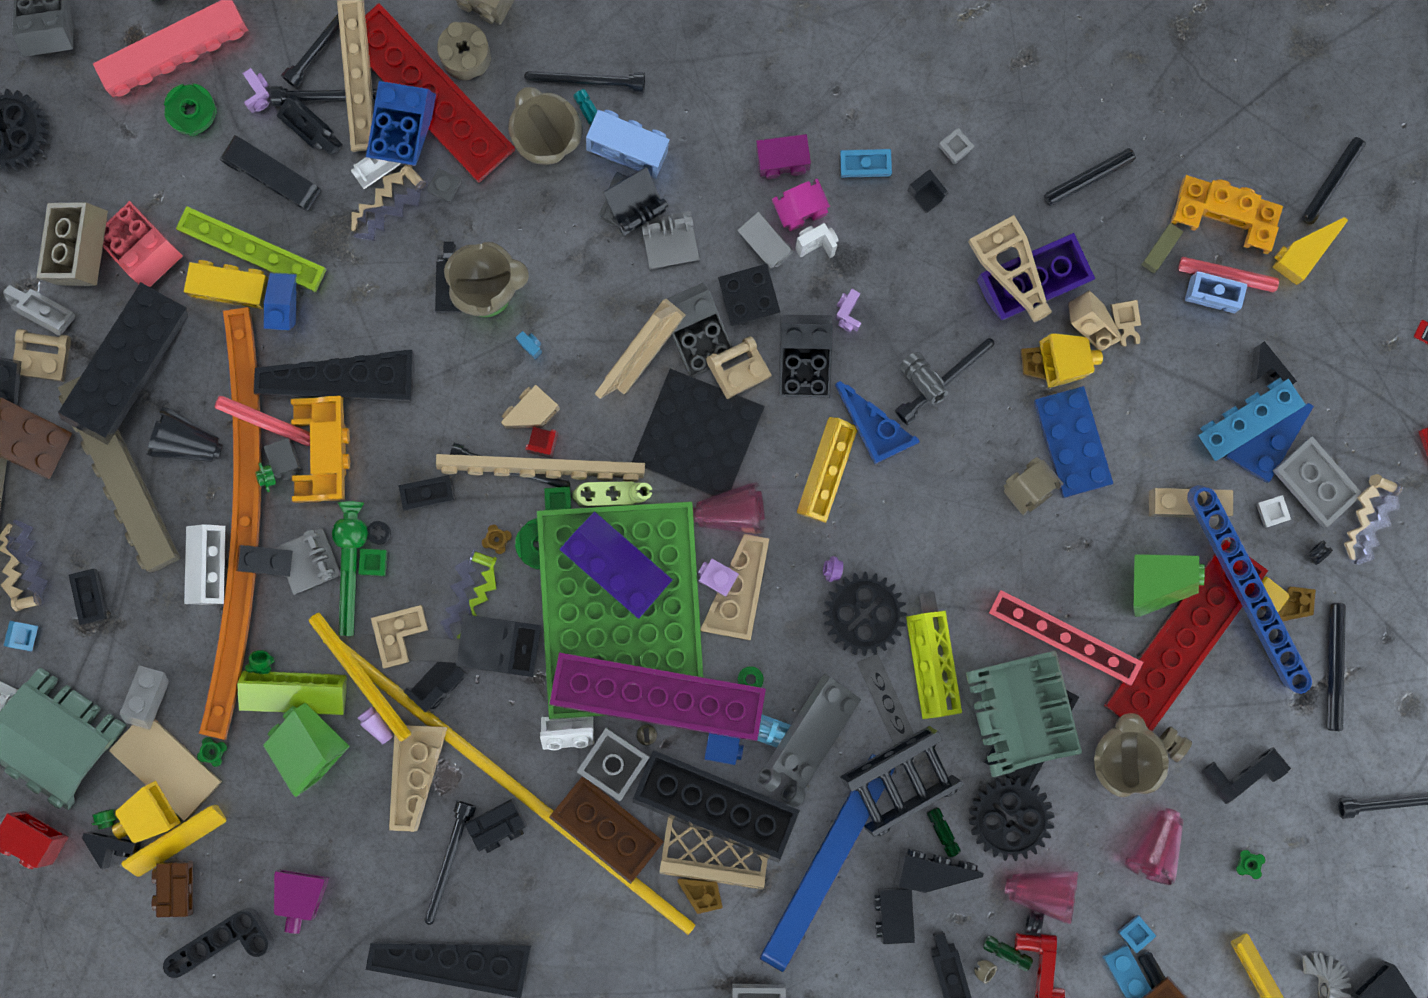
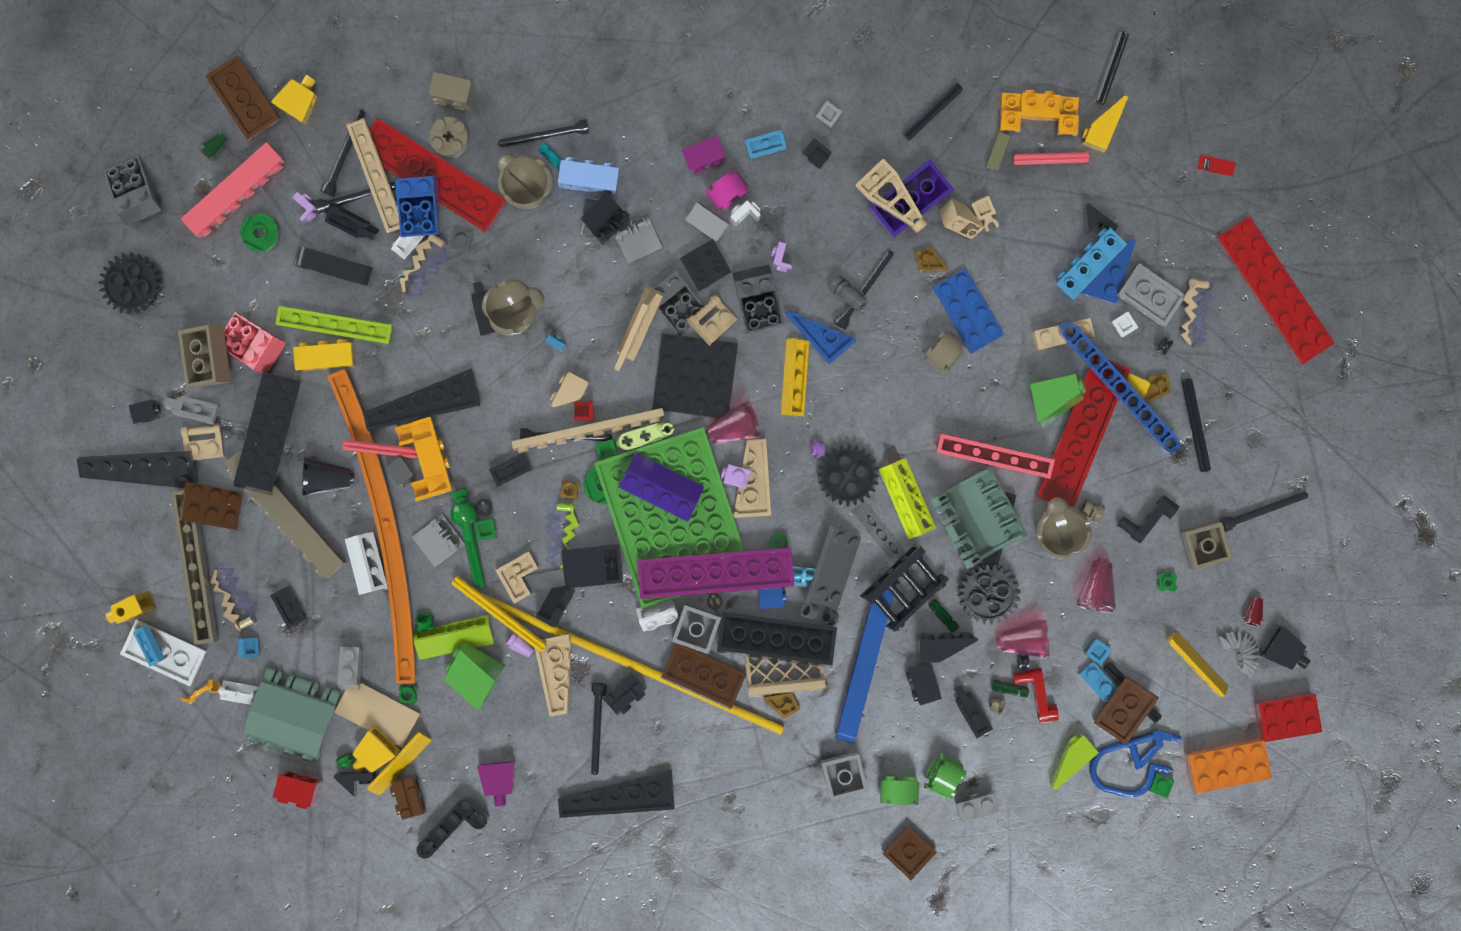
camera: 10 degrees left, 5 degrees up
black plate [236,545,293,577] -> none
green plate [255,462,276,492] -> none
blue slope [264,273,296,330] -> none
yellow torso [1039,334,1103,388] -> none
light blue brick [1185,271,1247,314] -> none
none -> dark tan brick [1181,522,1232,570]
none -> dark red cone [1244,597,1264,626]

